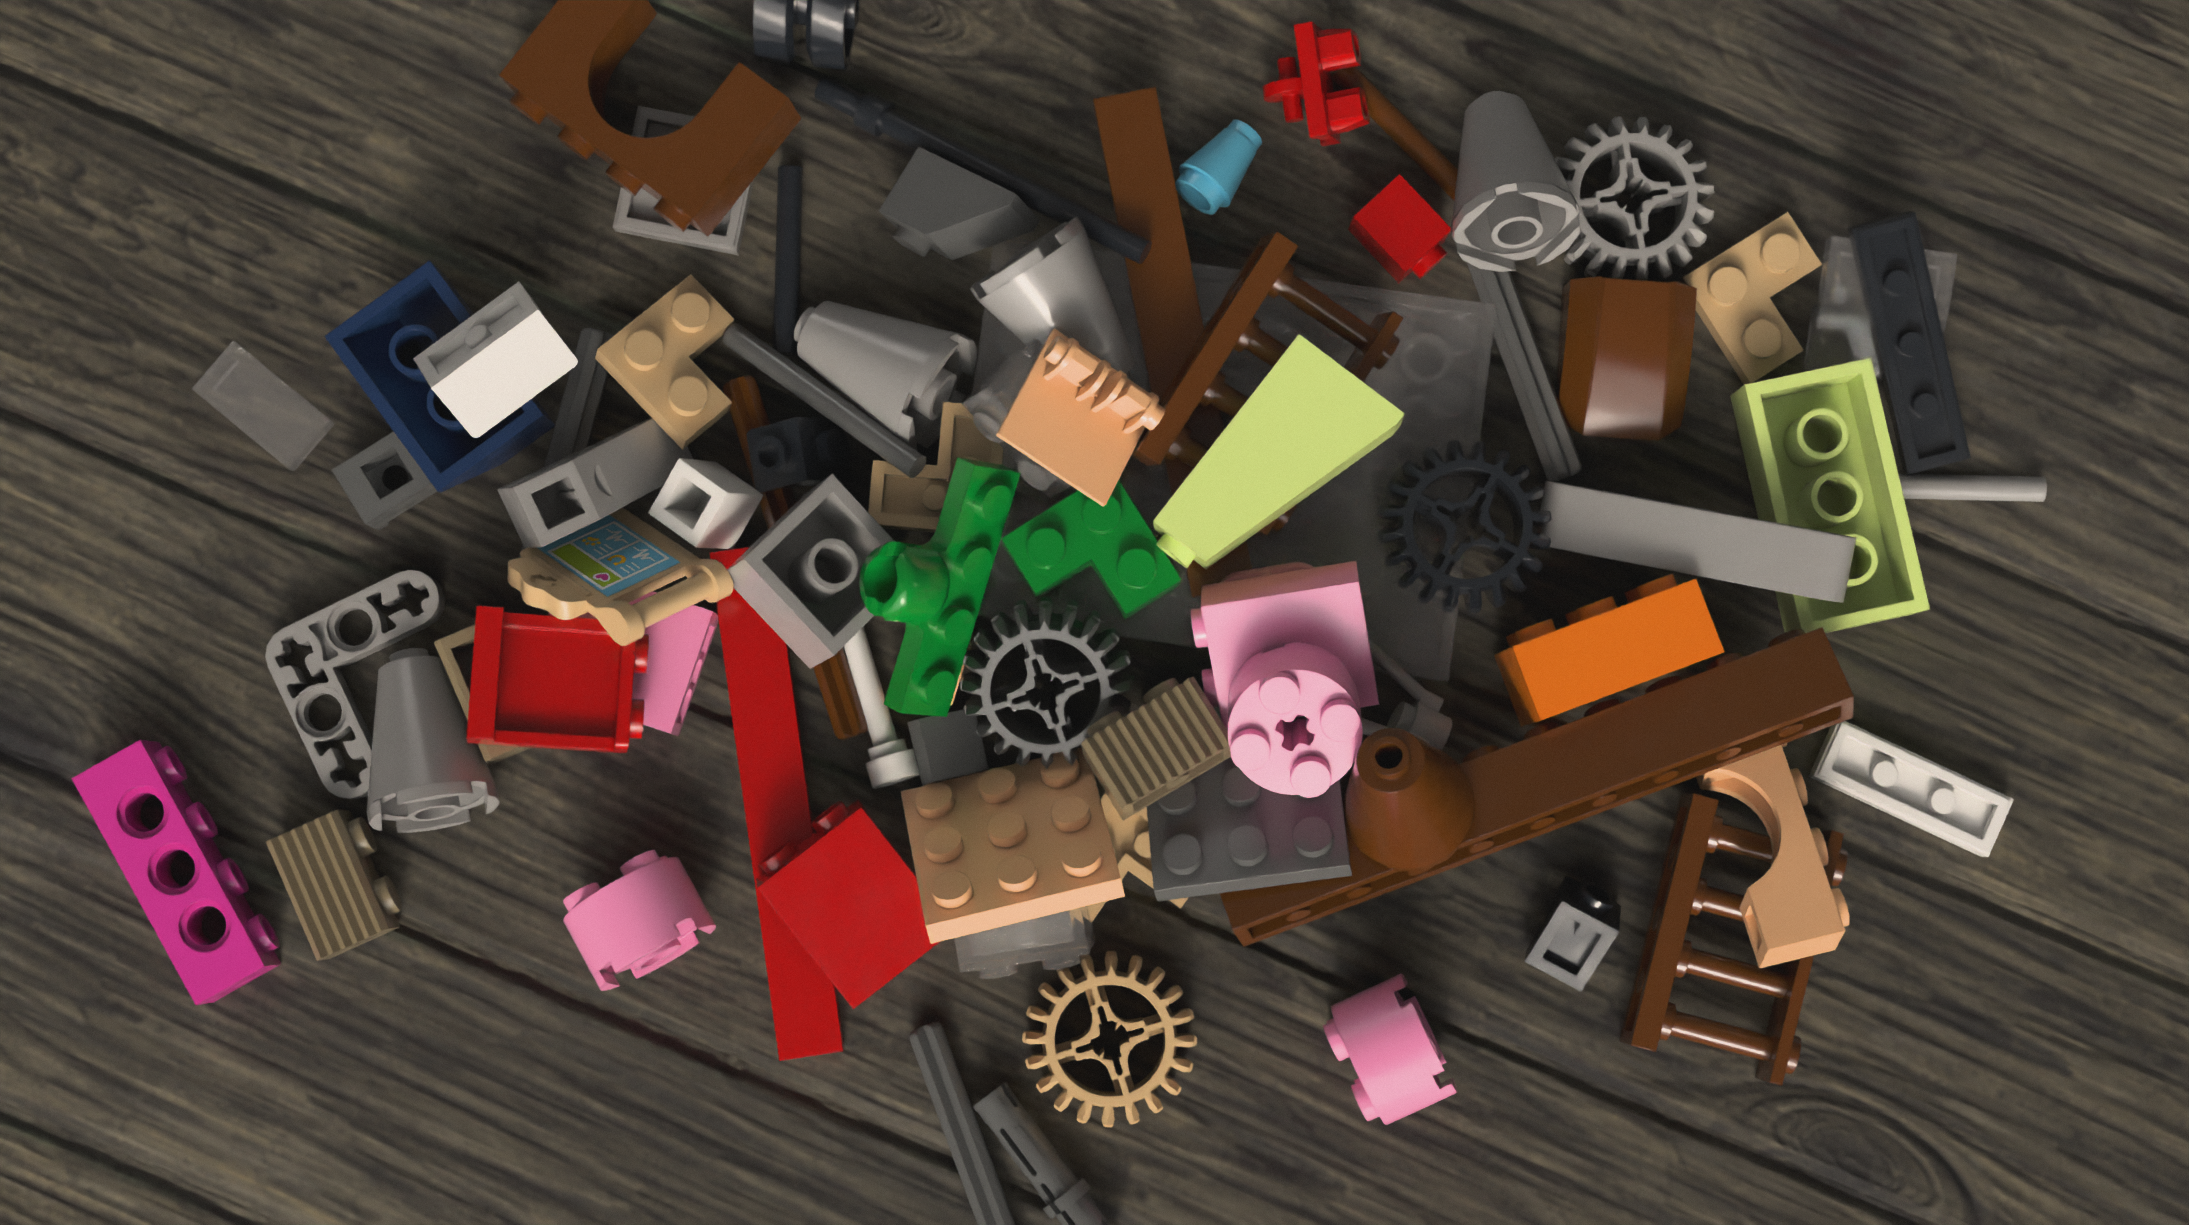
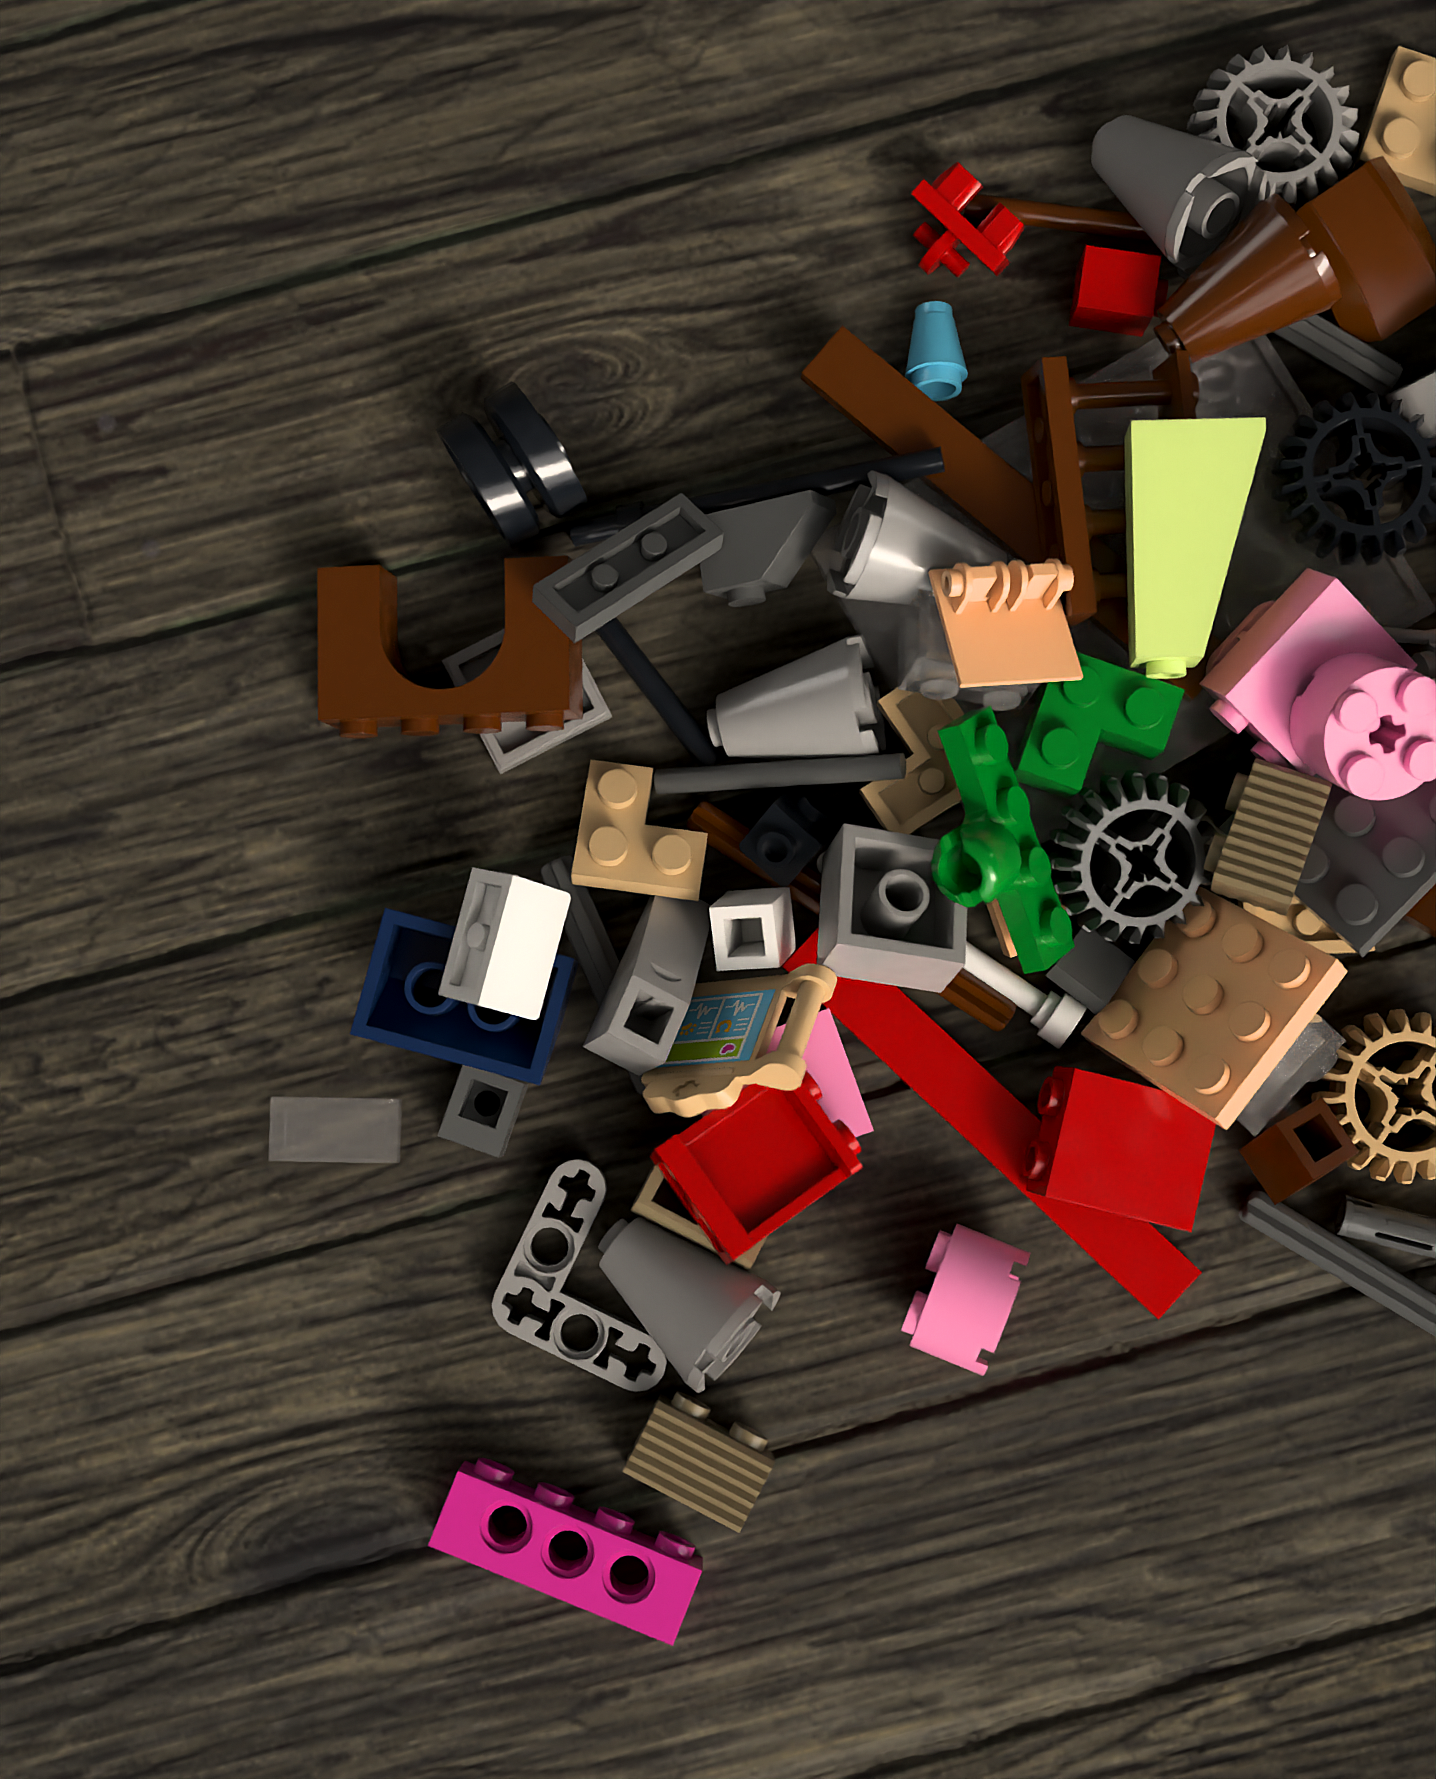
camera: 30 degrees left, 0 degrees up
none -> dark grey plate [532,493,724,644]
none -> reddish brown cone [1153,193,1342,364]
none -> reddish brown brick [1239,1097,1359,1205]

